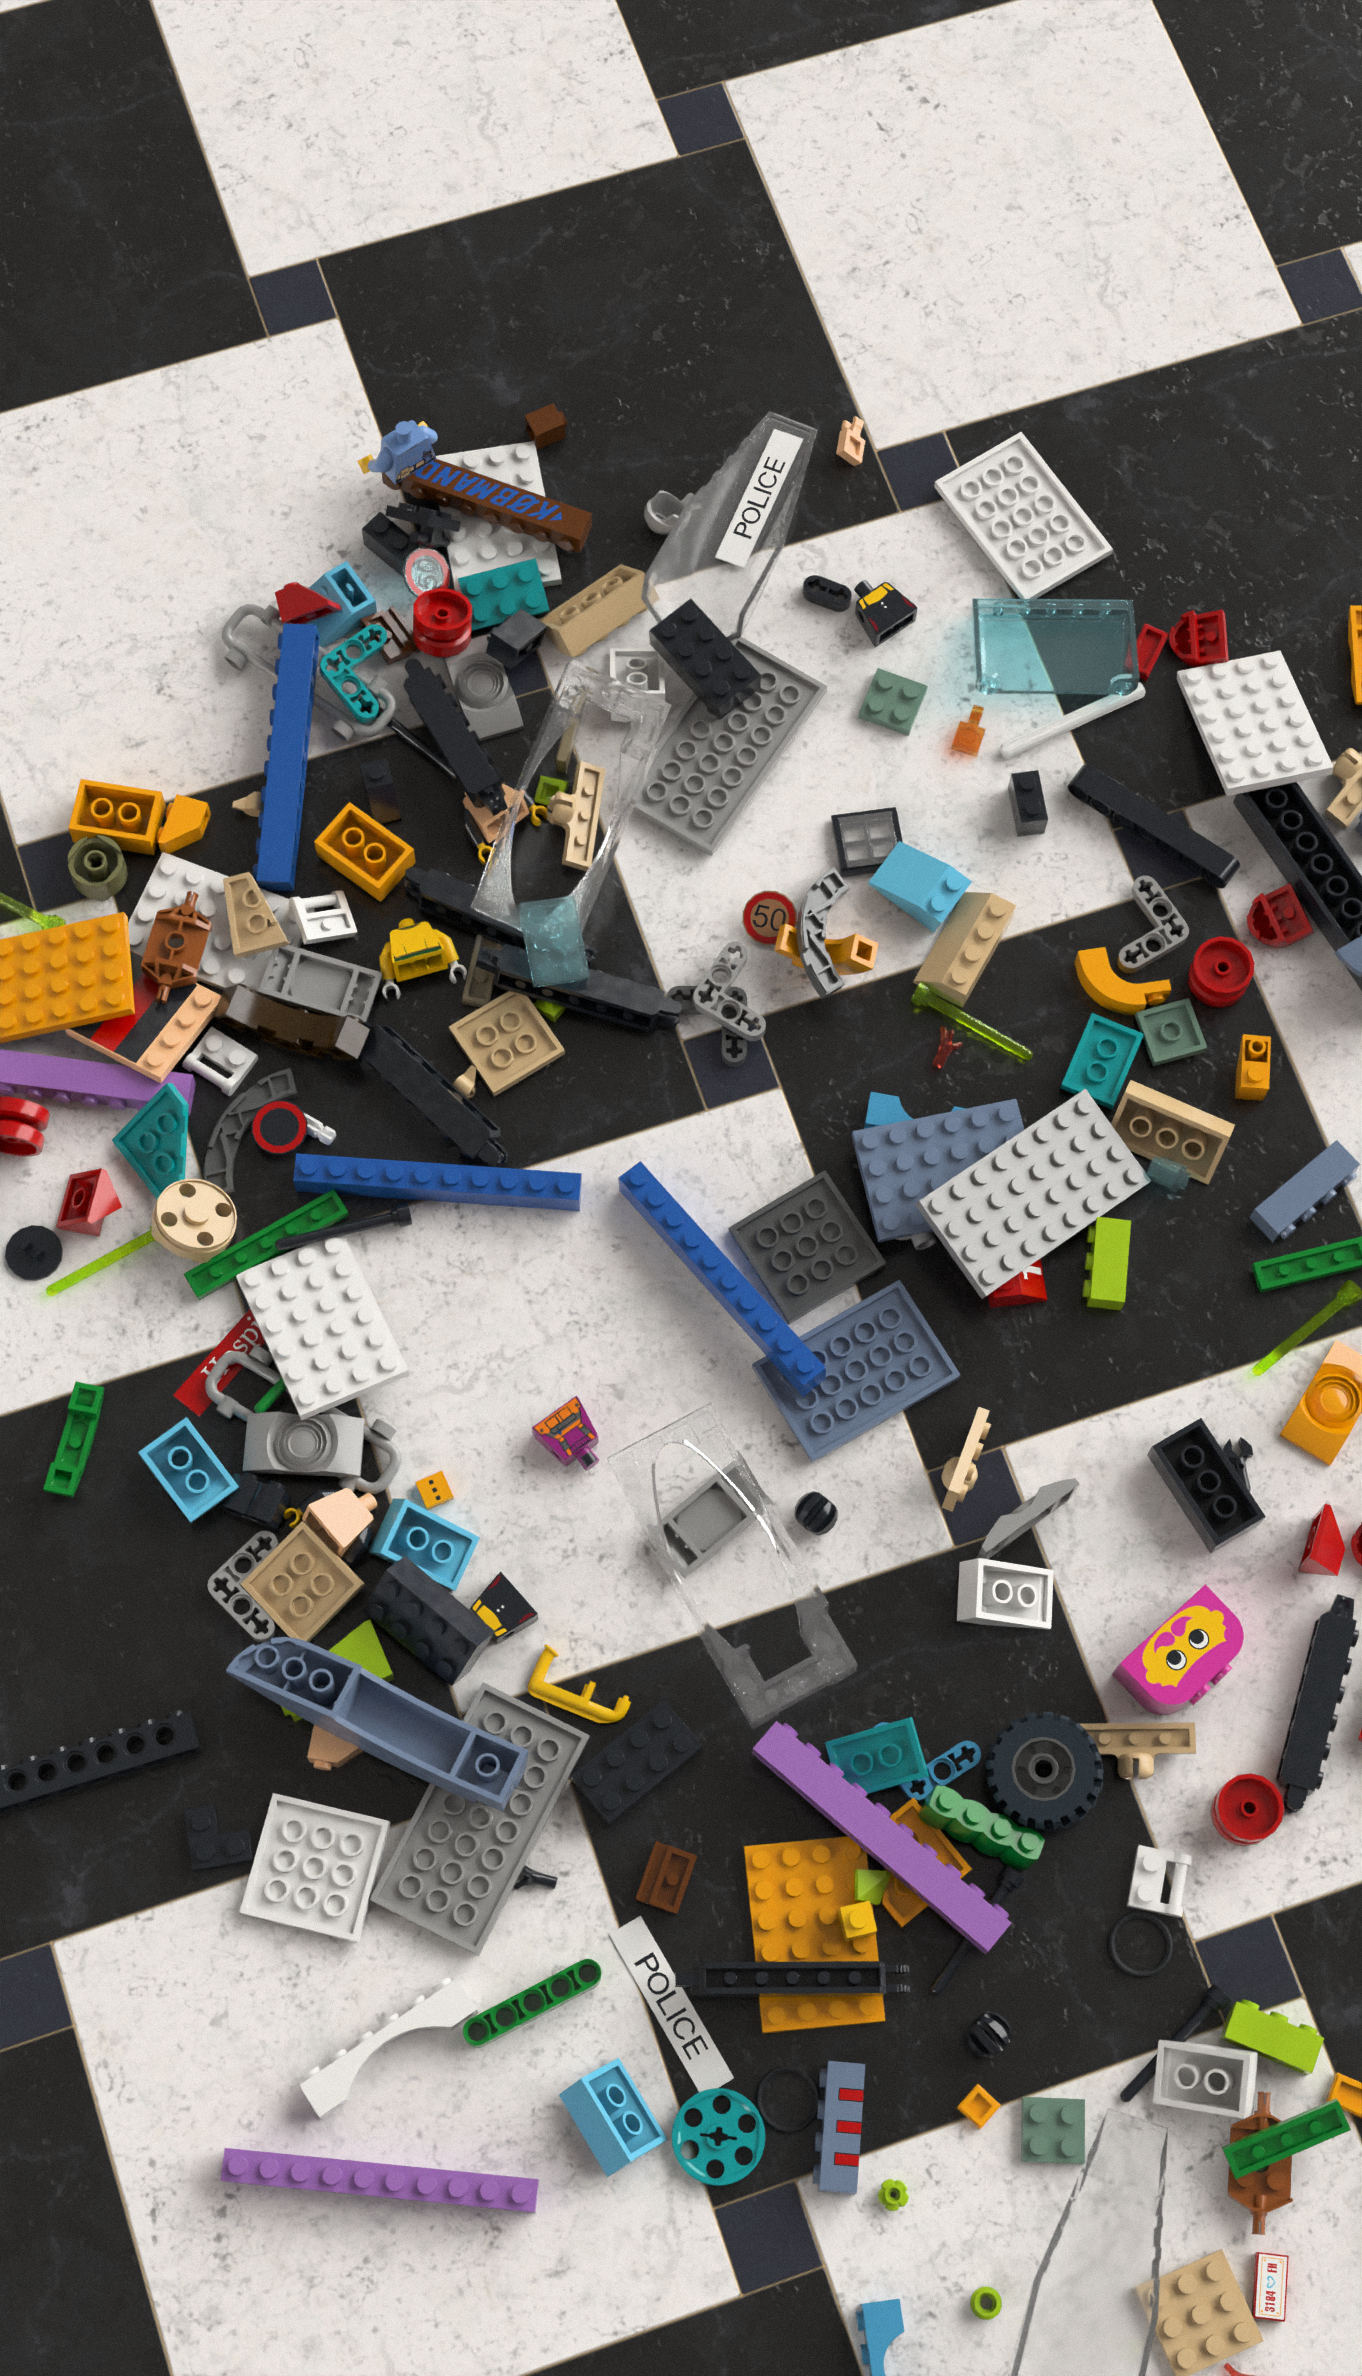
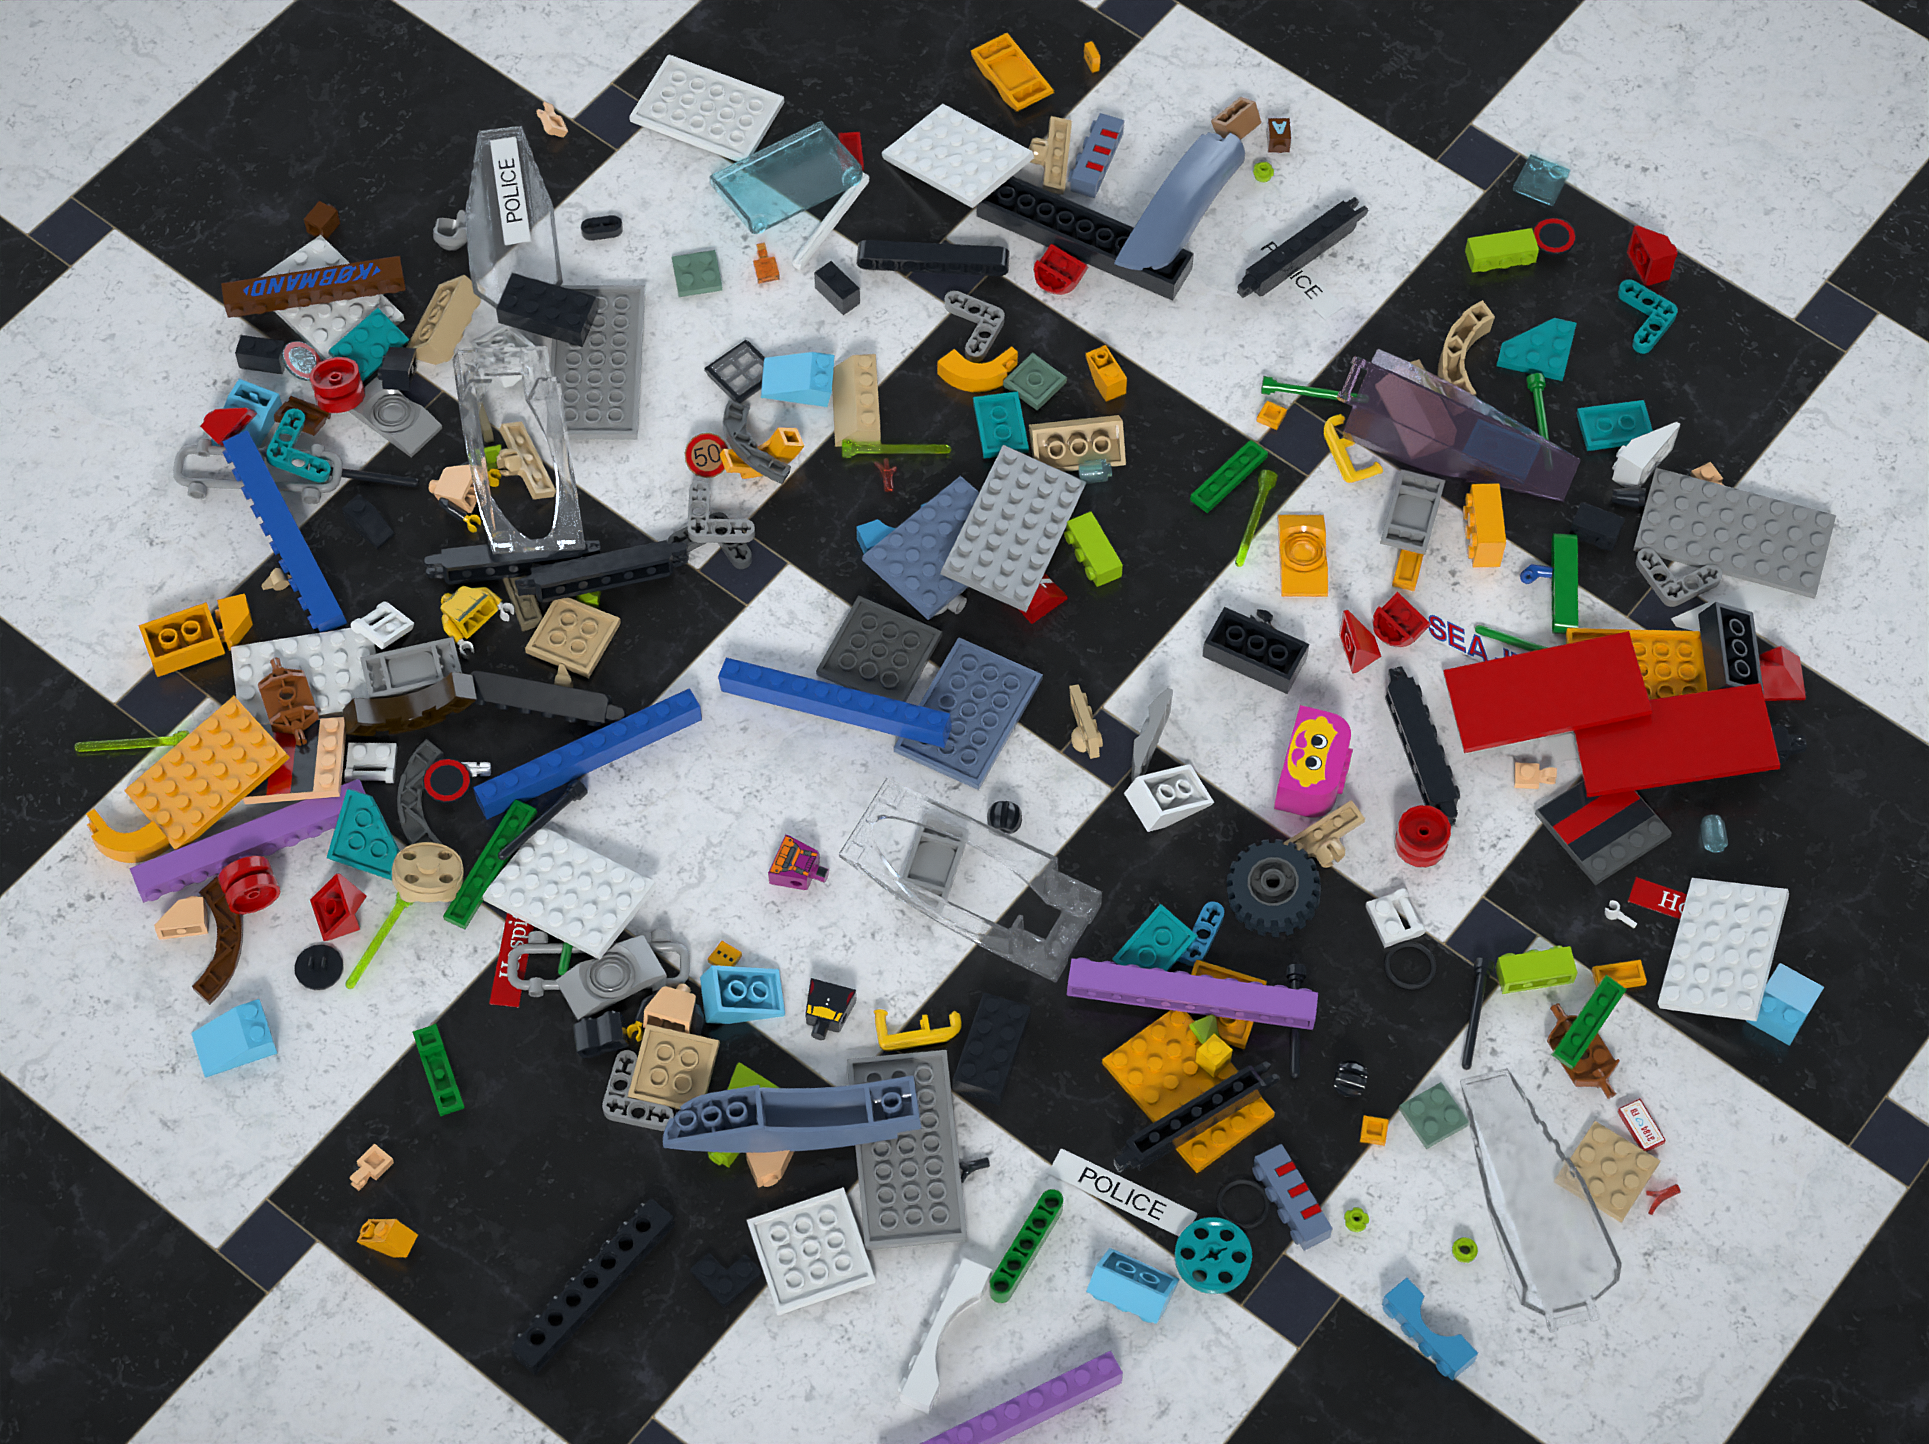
camera: 30 degrees left, 10 degrees down
olive brick [68,835,128,901] -> none
medium azure slope [138,1417,239,1523] -> none
tan wing [223,872,290,958] -> none
light orange brick [314,802,416,902] -> none
medium blue torso [357,420,438,484] -> none
black brick [362,1556,495,1686] -> none
black plate [385,502,461,549] -> none
black hinge [403,658,508,816] -> none
clear light blue plate [518,896,590,987] -> none
reddish brown plate [635,1841,697,1915] -> none
black torso [854,580,918,648] -> none
green brick [918,1786,1045,1870] -> none
white slope [1153,2040,1258,2119] -> none
red slope [1169,609,1229,667] -> none
red wheel [1187,936,1255,1008] -> none
sand blue brick [1250,1140,1360,1242] -> none

